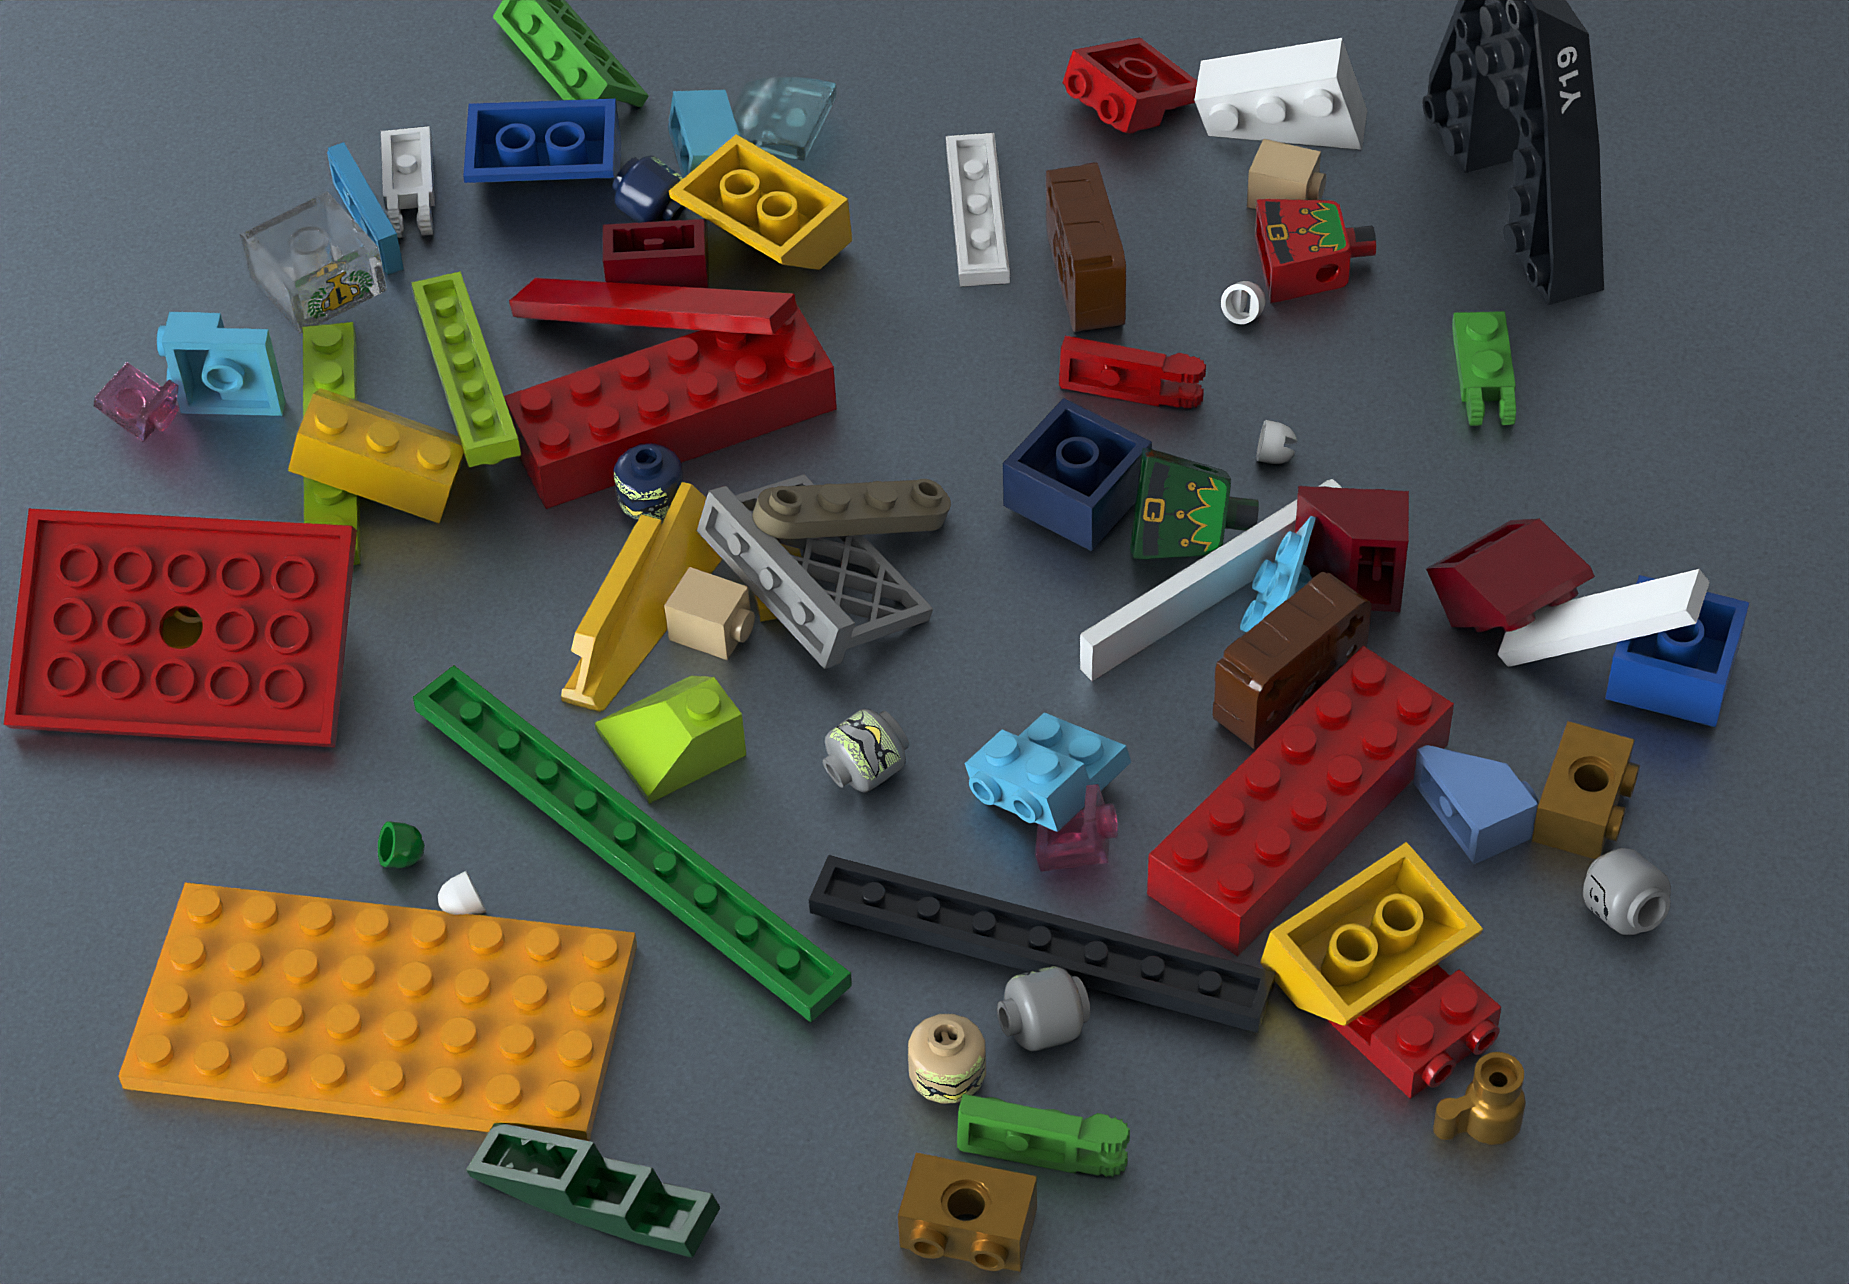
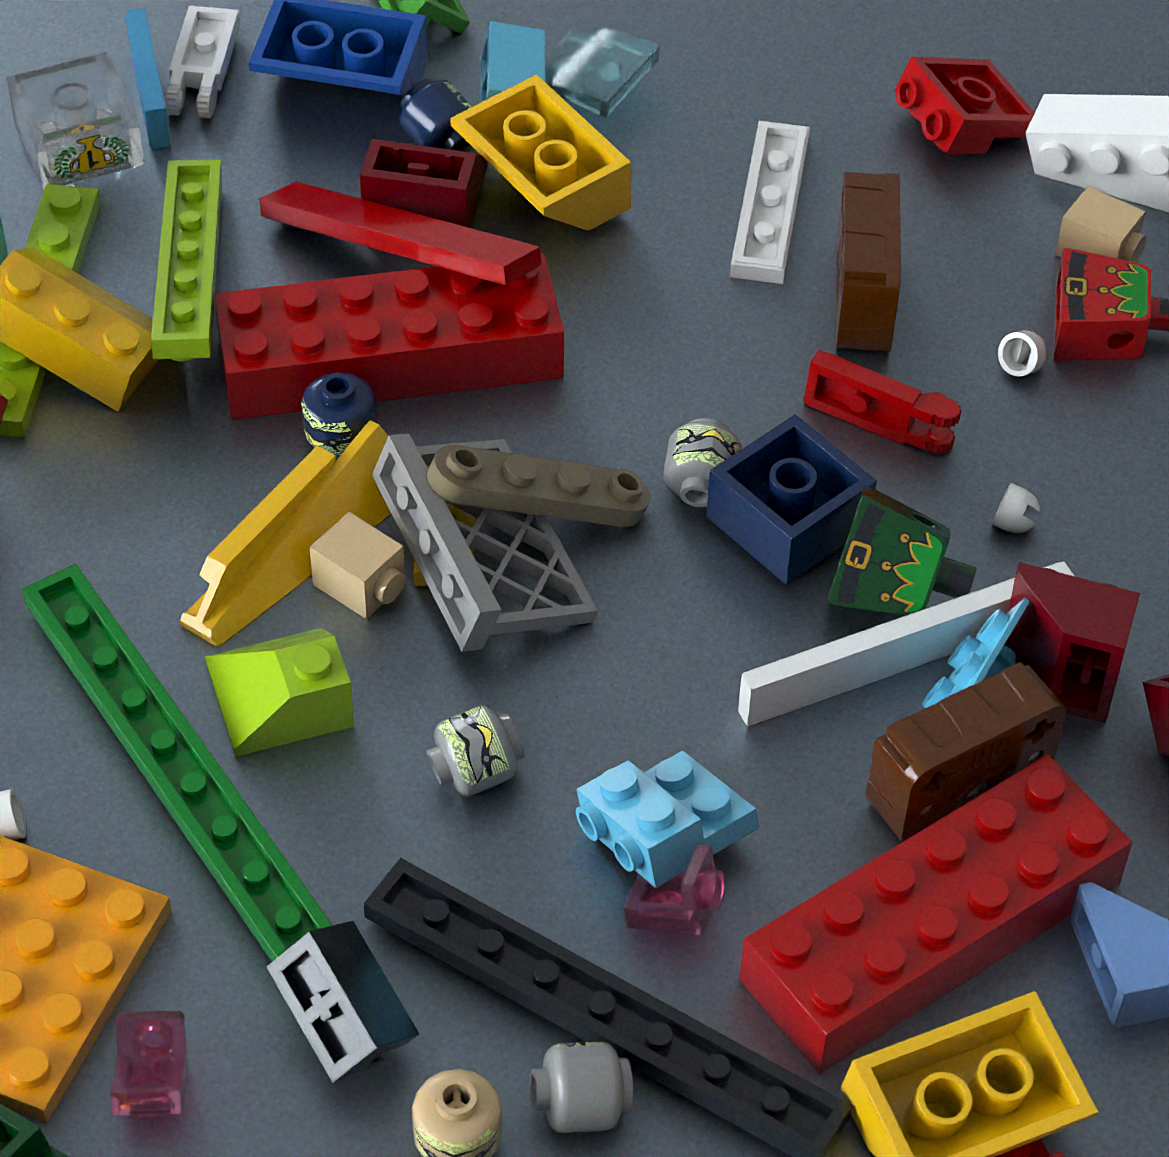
camera: 10 degrees right, 0 degrees up
none -> clear pink bracket [110,1011,188,1118]
none -> black hinge [267,921,419,1083]
none -> light grey head [663,418,742,507]

